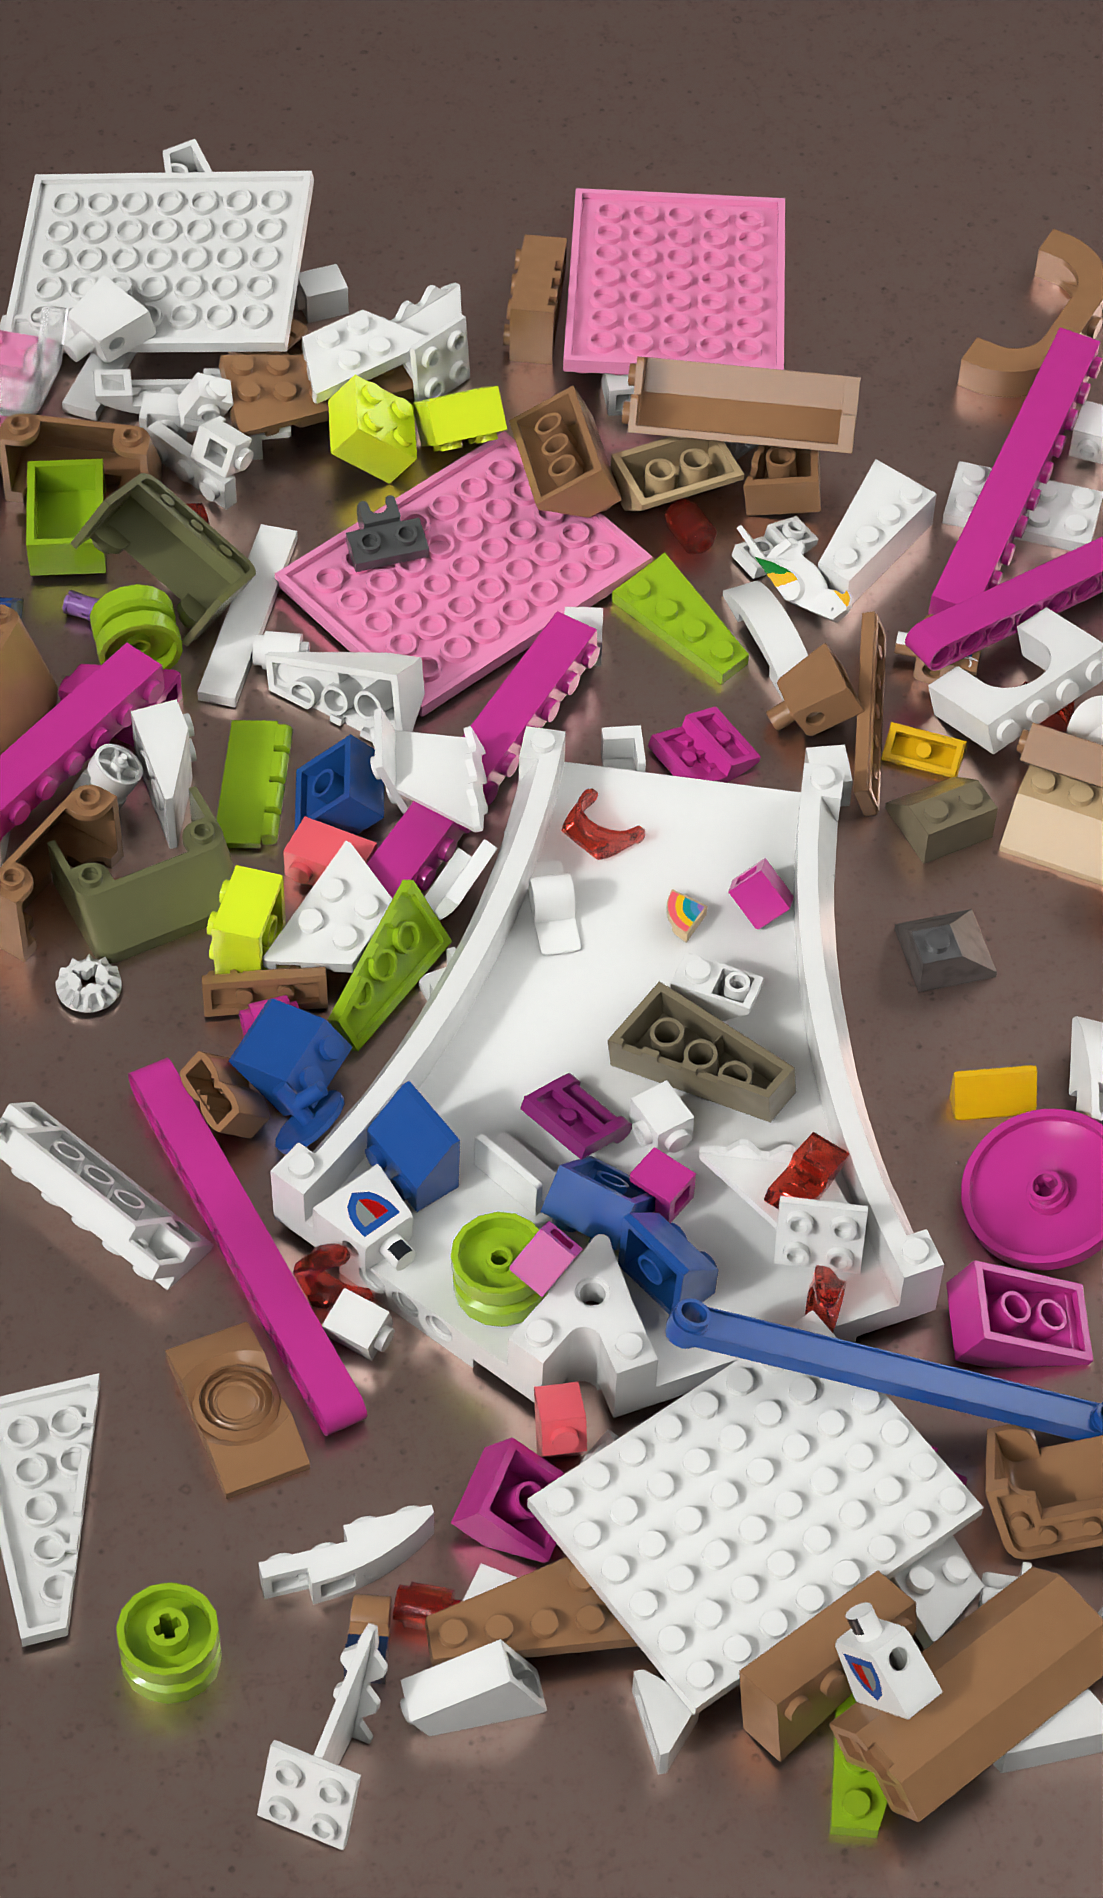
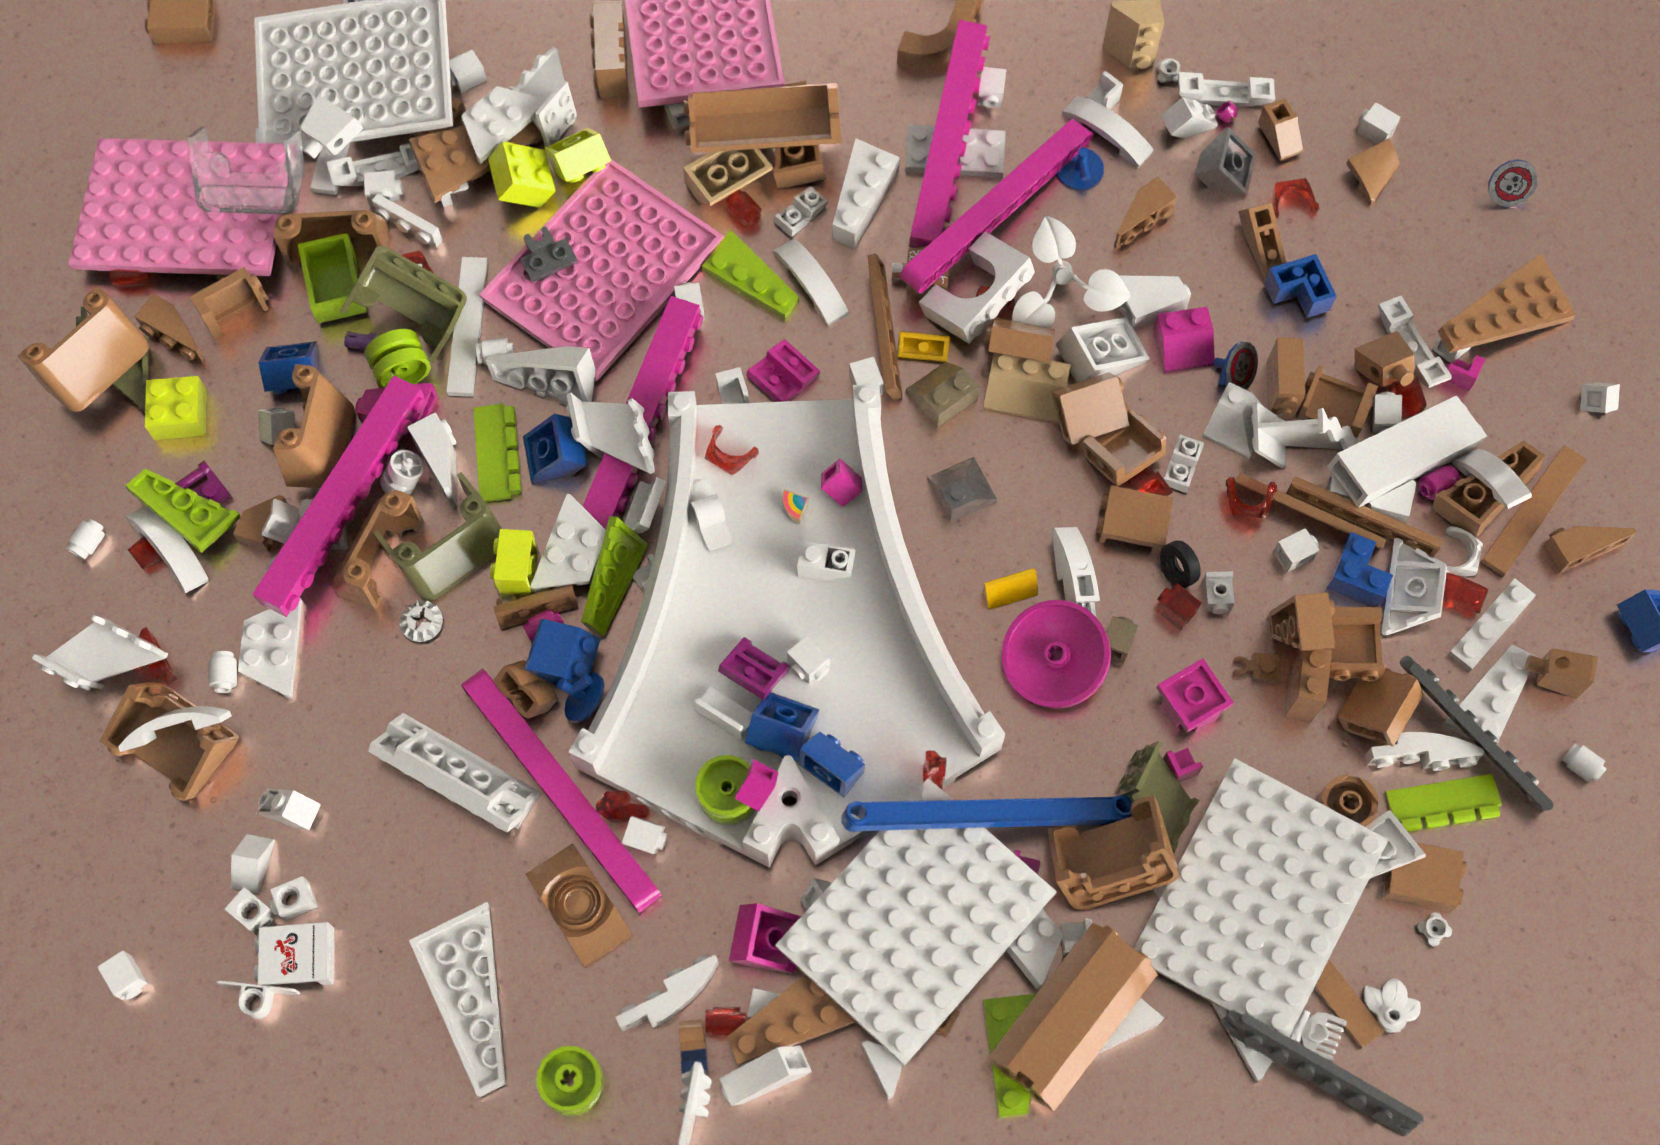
camera: 10 degrees left, 15 degrees up
white brick [178,372,233,432] -> none
white brick [190,416,254,478] -> none
coral brick [283,816,377,886] -> none
white torso [313,1164,416,1271] -> none
blue slope [365,1081,460,1212] -> none
medium nougat slope [509,386,622,518] -> none
coral slope [534,1382,587,1460] -> none
dark tan wedge [607,981,796,1123] -> none
dark pink panel [630,1147,696,1223] -> none
white piece [699,1139,868,1274] -> none
white animal [737,525,853,623] -> none
medium nougat wedge [739,1570,917,1762] -> none
clear red slope [763,1132,850,1210] -> none
medium nougat torso [766,643,864,736] -> none
white torso [835,1603,942,1720] -> none
dark pink slope [946,1260,1093,1368] -> none

